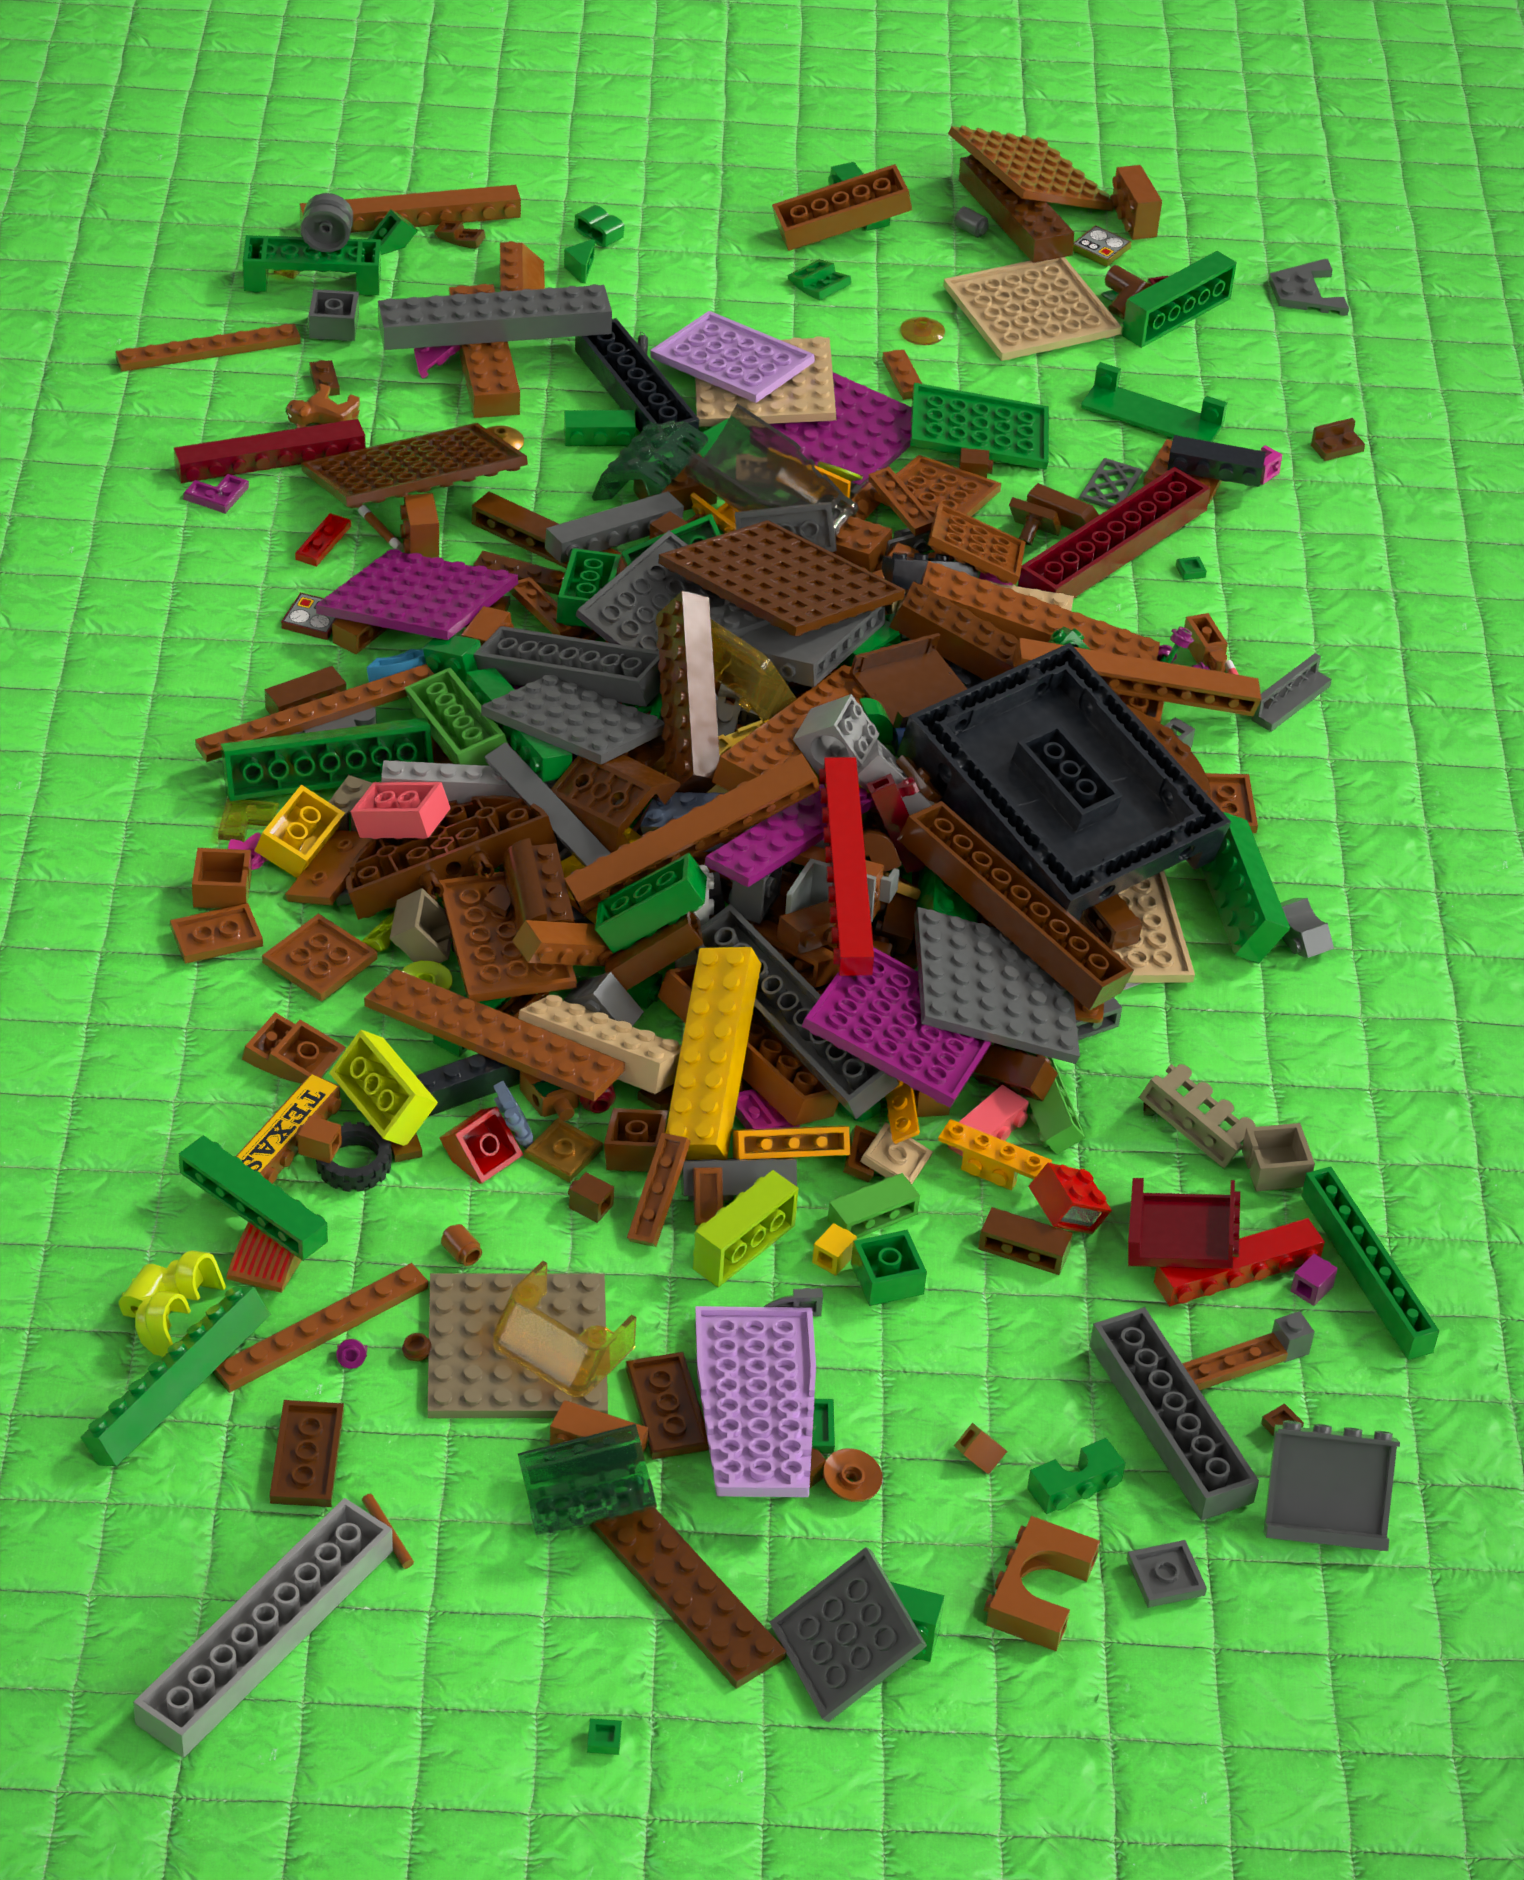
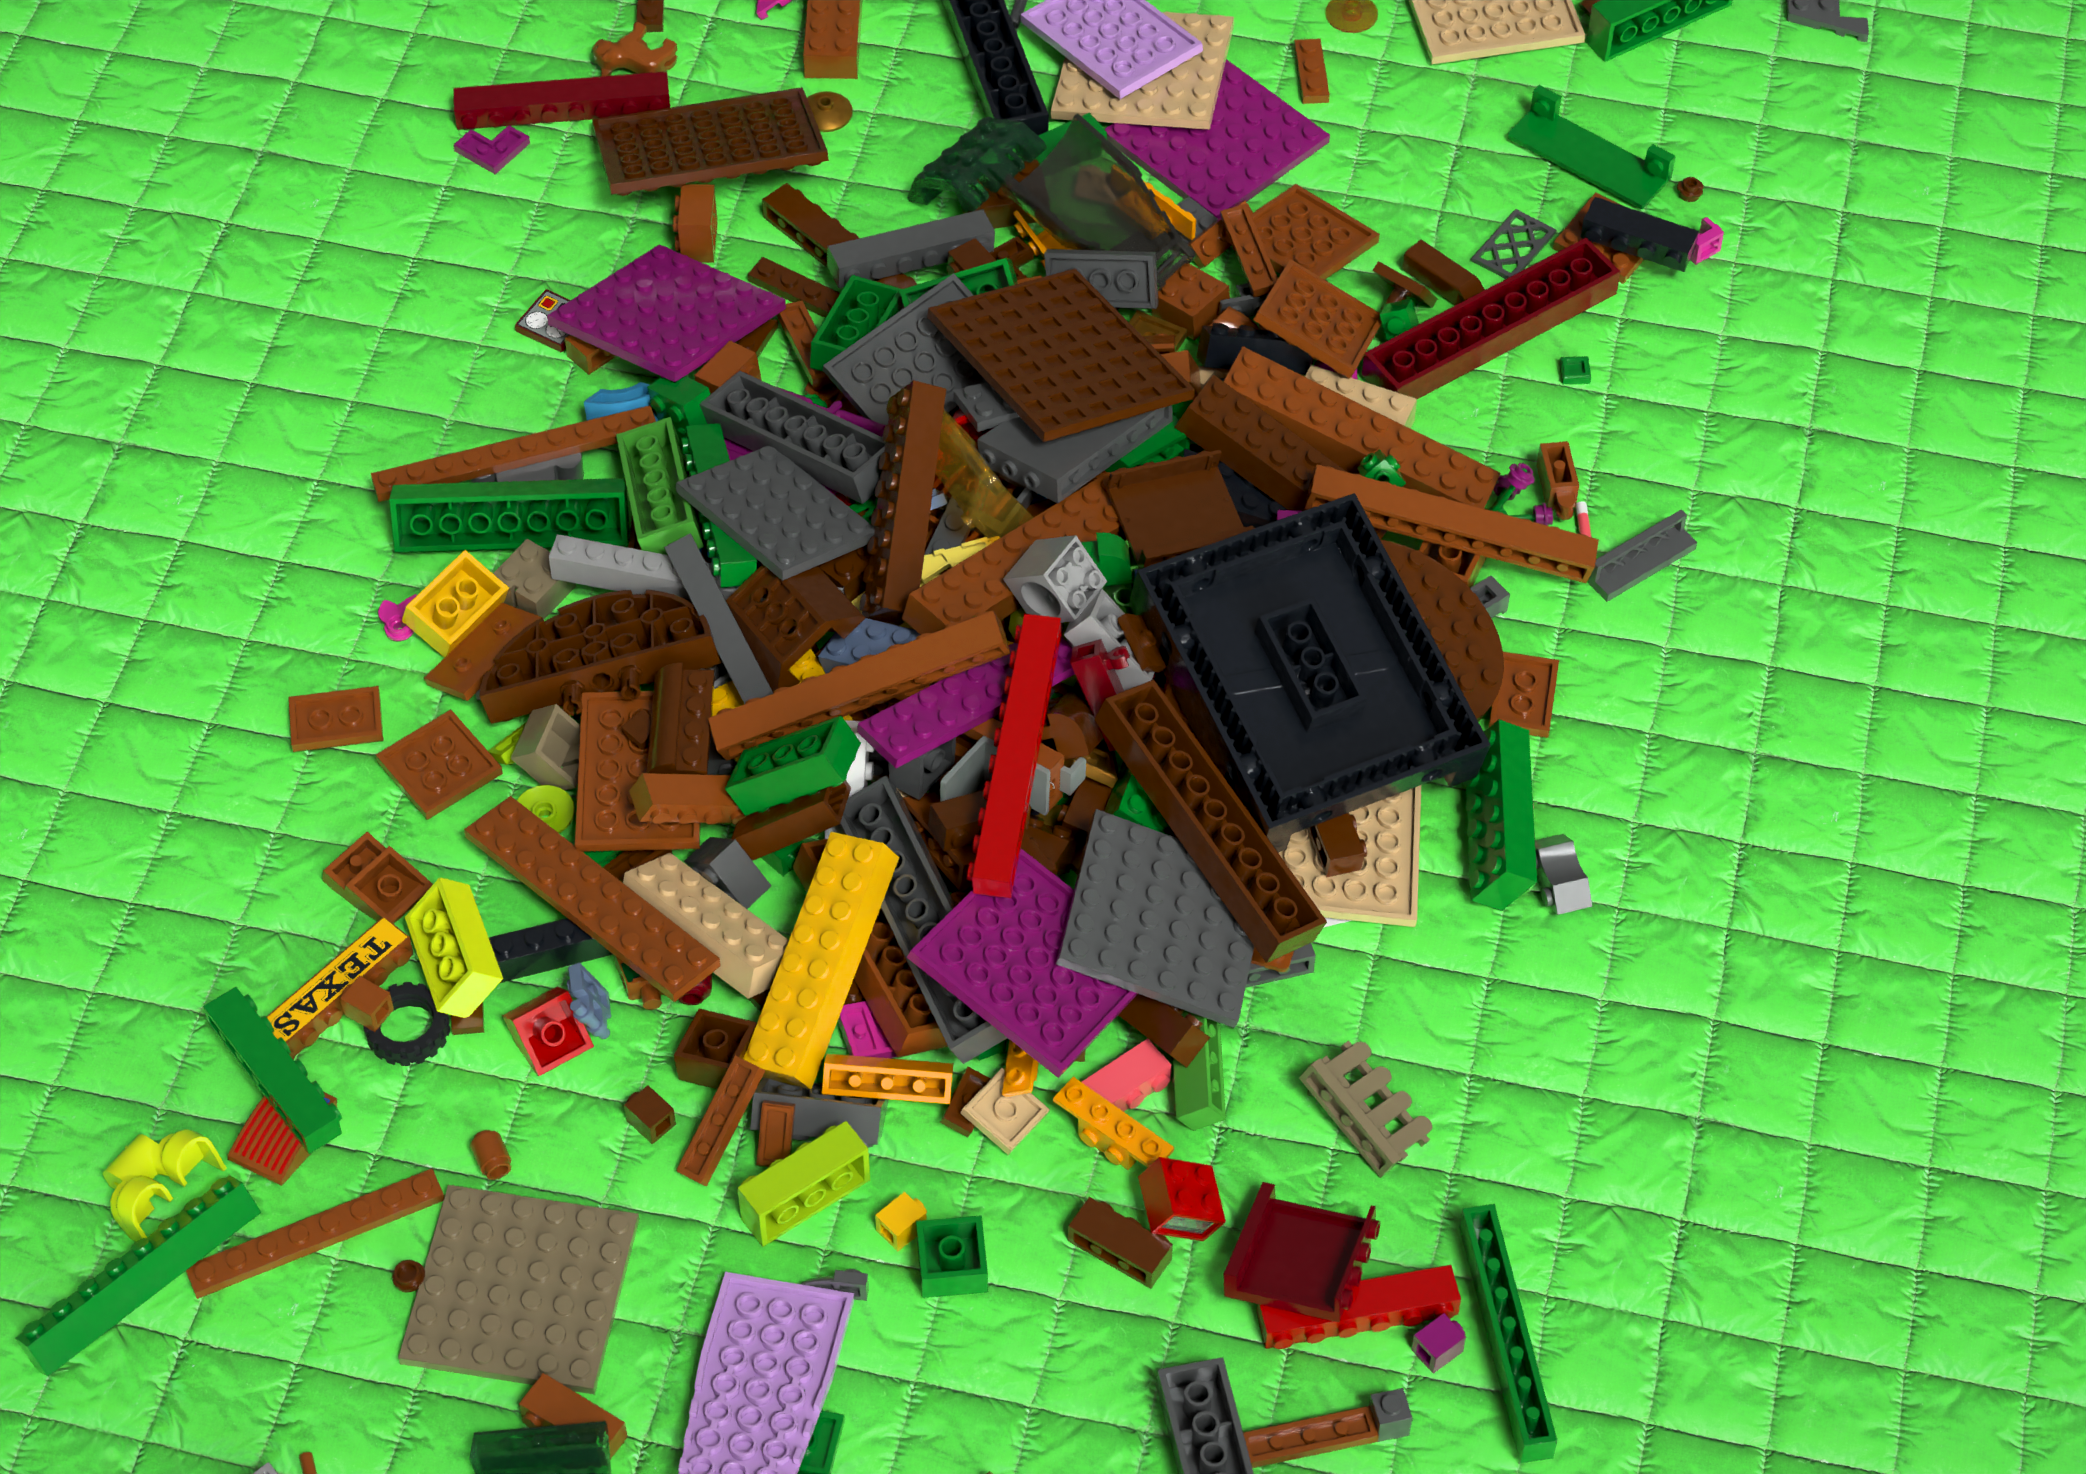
camera: 15 degrees right, 10 degrees up
dark orange piece [192,848,252,909] -> none
clear yellow tile [218,798,279,842] -> none
reddish brown brick [265,666,347,715] -> none
reddish brown plate [270,1400,344,1507] -> none
red tile [295,513,351,567] -> none
magenta plate [336,1339,368,1369] -> none
coral brick [350,782,451,839] -> none
dark orange bar [358,505,403,551] -> none
clear yellow windscreen [493,1261,636,1397] -> none
pearl gold tile [524,1118,603,1183] -> none
green brick [564,410,636,446] -> none
reddish brown tile [625,1352,709,1460] -> none
lime dish [817,462,863,481] -> none
bright green brick [828,1173,920,1238] -> none
green plate [910,383,1049,470] -> none
reddish brown brick [959,448,993,478] -> none
dark tan piece [1242,1123,1315,1192] -> none
reddish brown bracket [1311,418,1365,461] -> none
none -> green brick [1380,298,1419,341]
none -> reddish brown plate [1677,177,1704,202]

